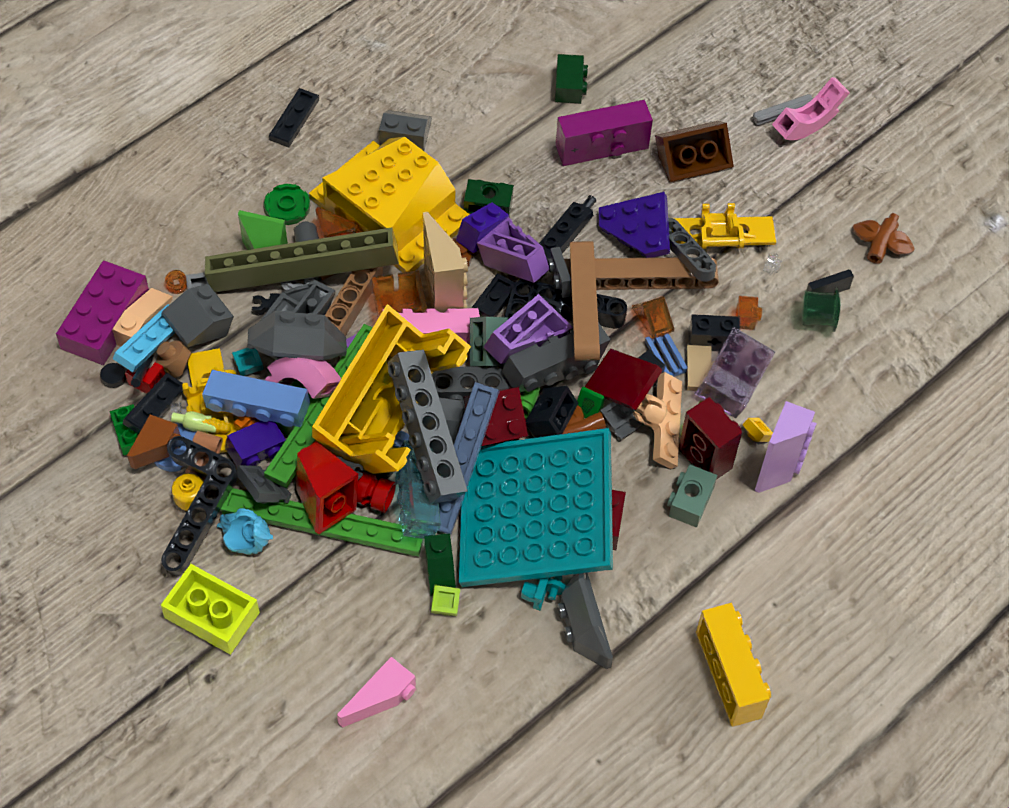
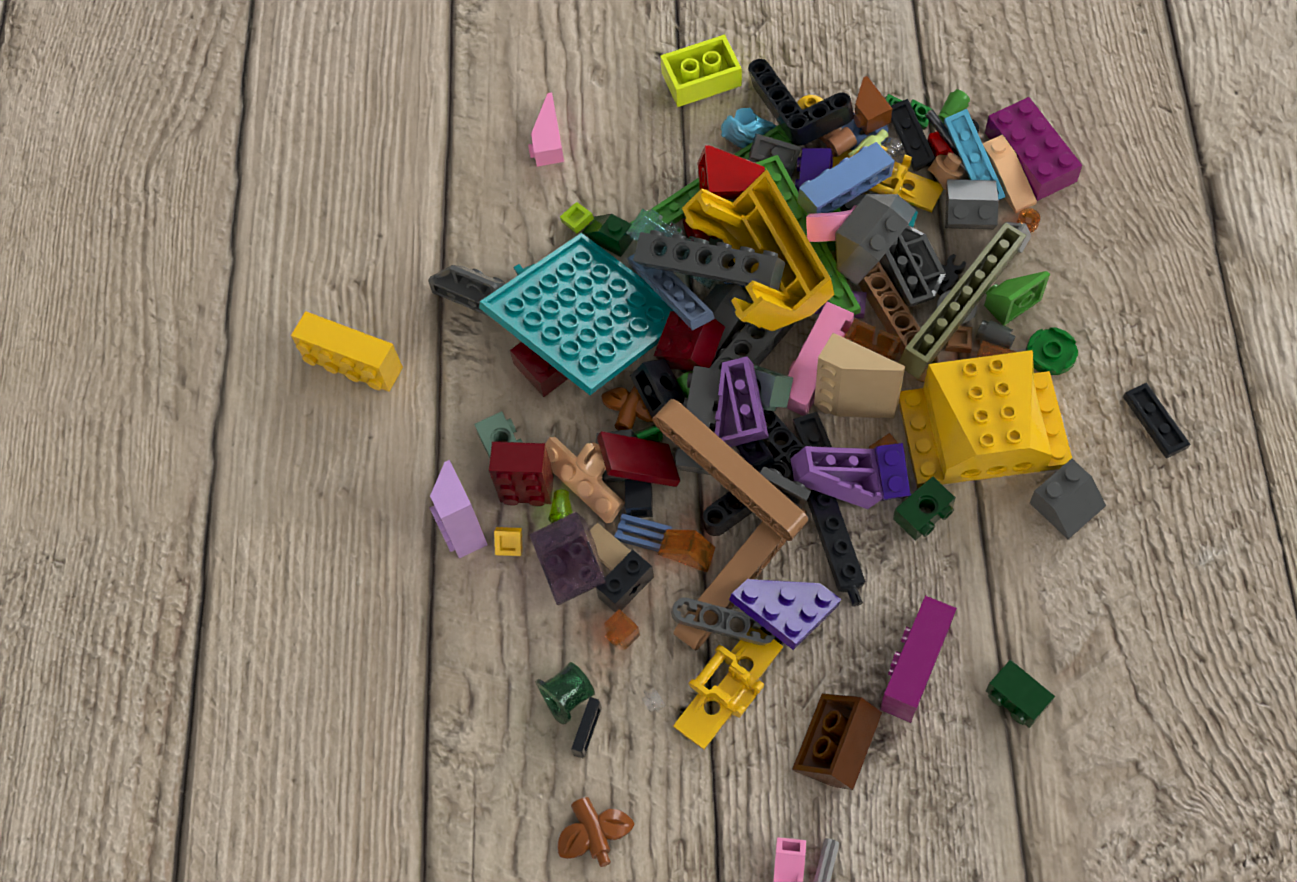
camera: 140 degrees right, 5 degrees up
none -> bright green cone [938,89,970,124]

